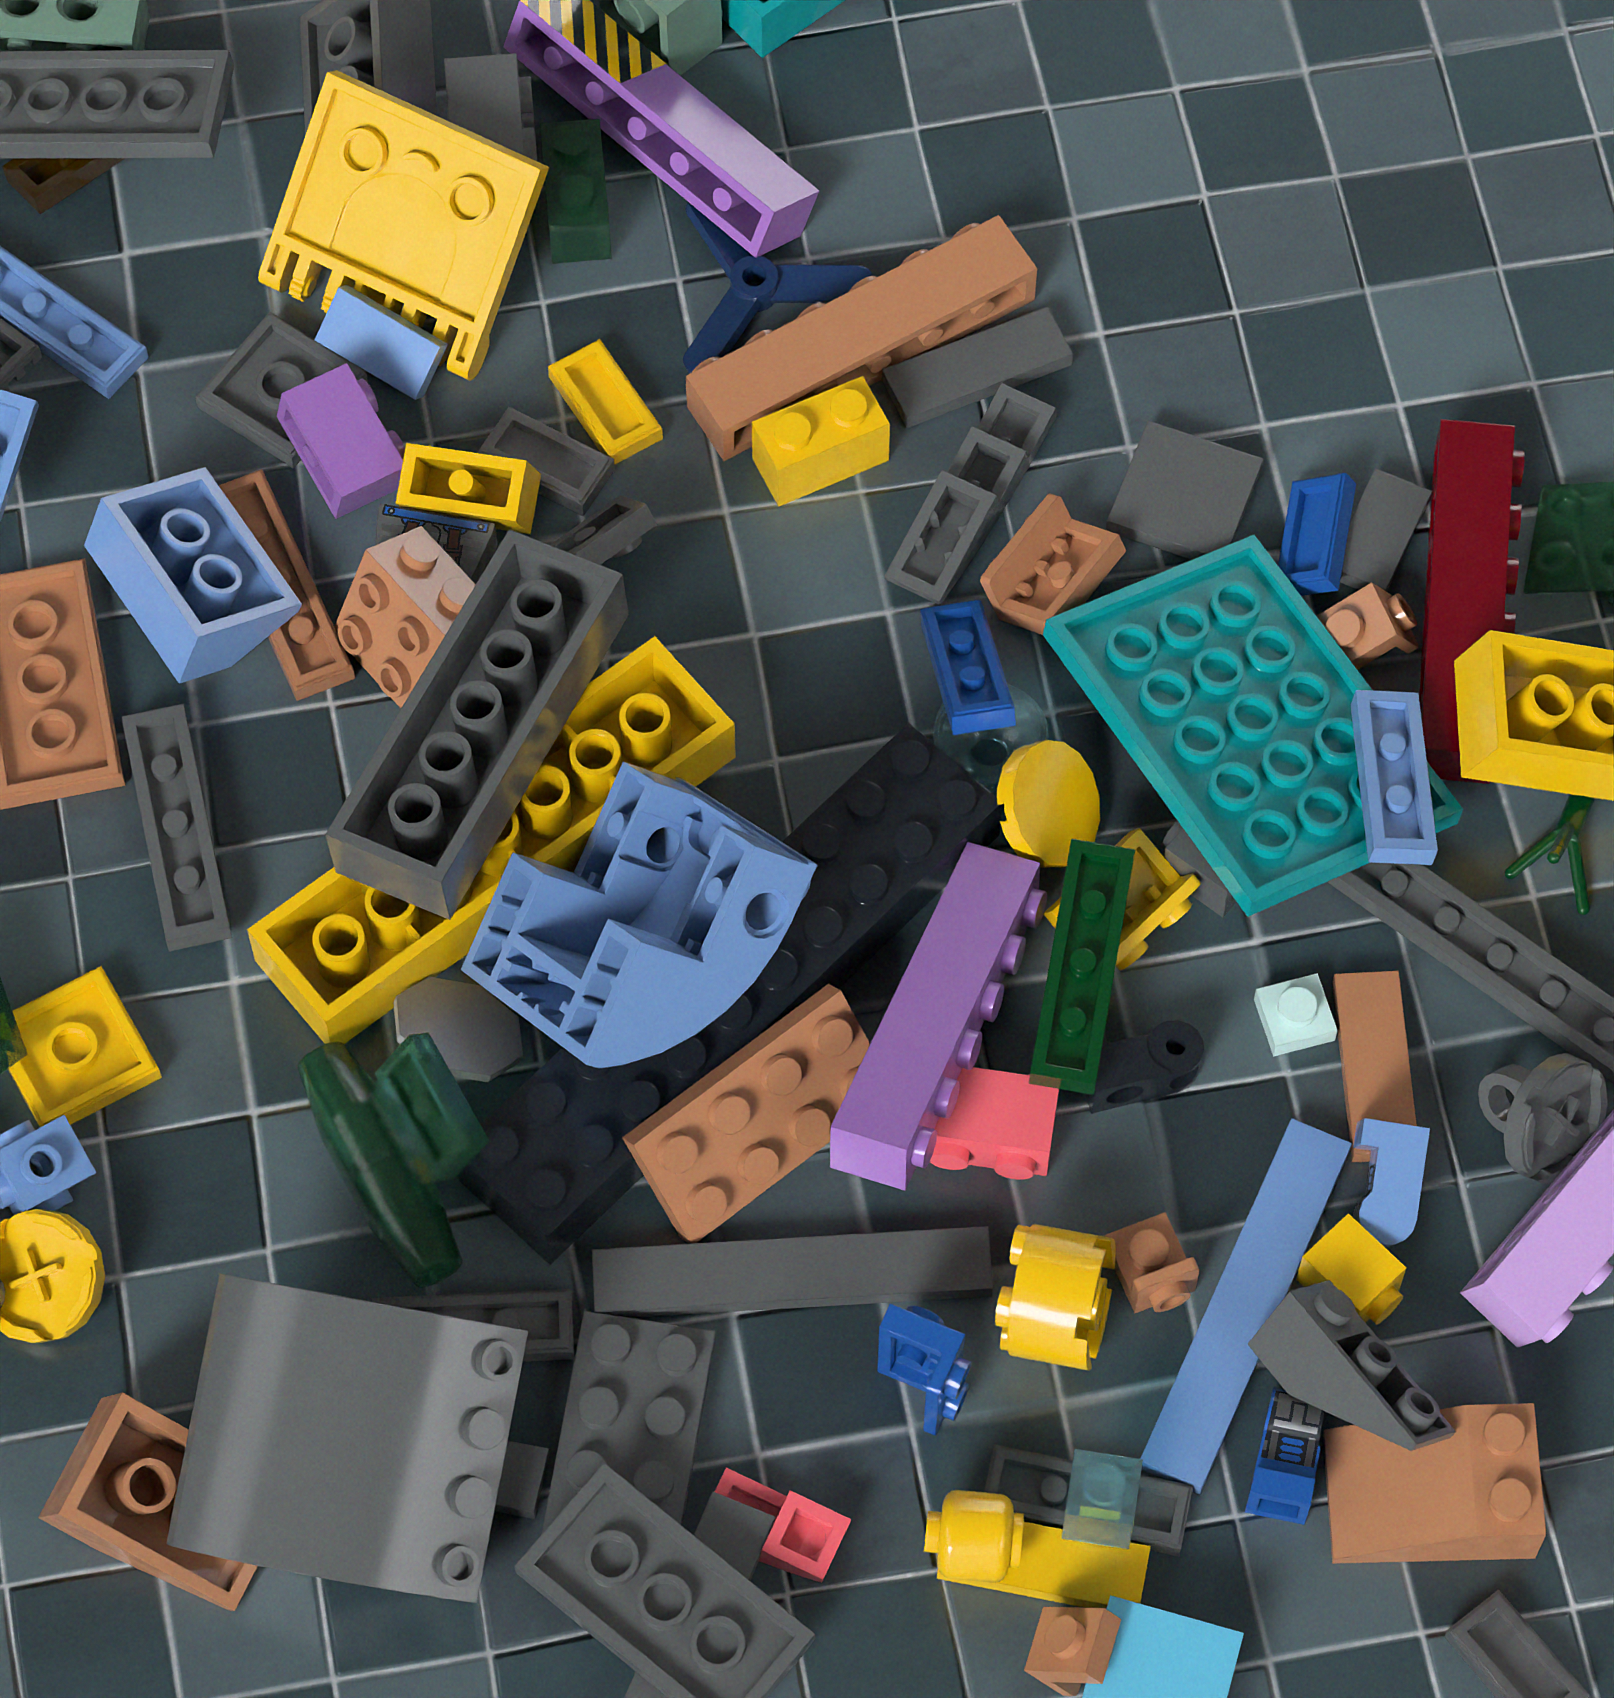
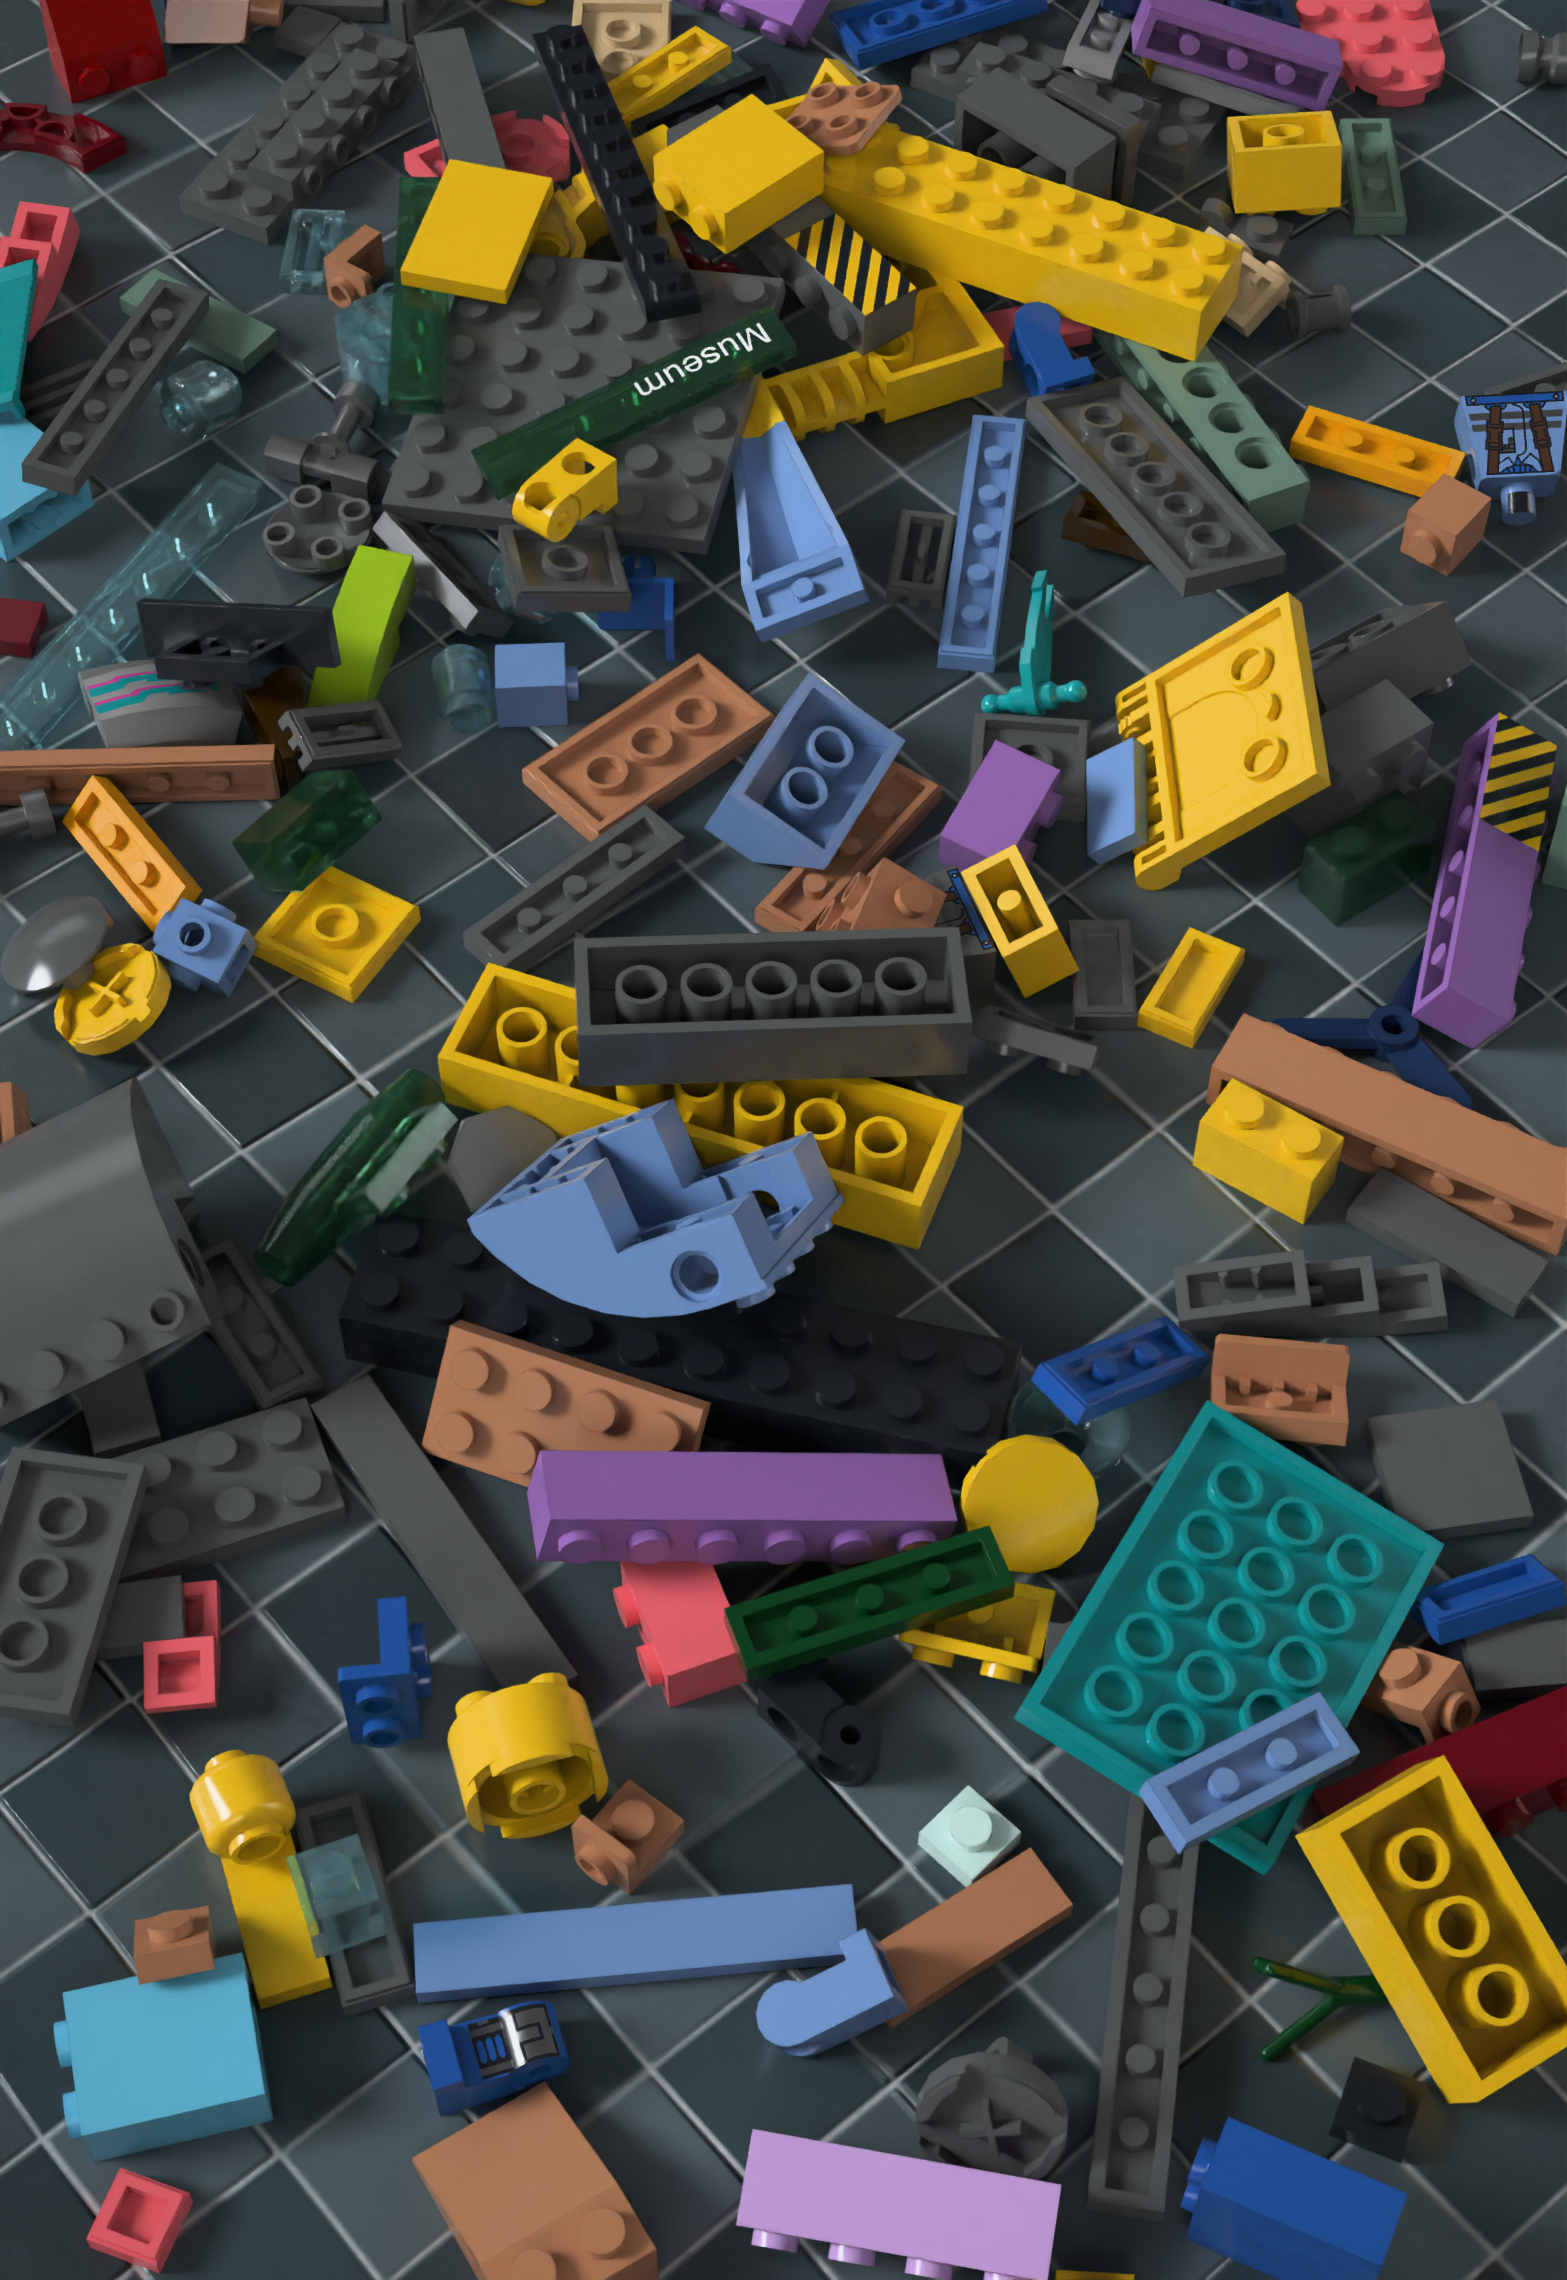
camera: 60 degrees right, 10 degrees down
dark grey slope [1248,1280,1456,1451] -> none
yellow brick [1296,1213,1406,1325] -> none
none -> teal piece [981,570,1087,717]

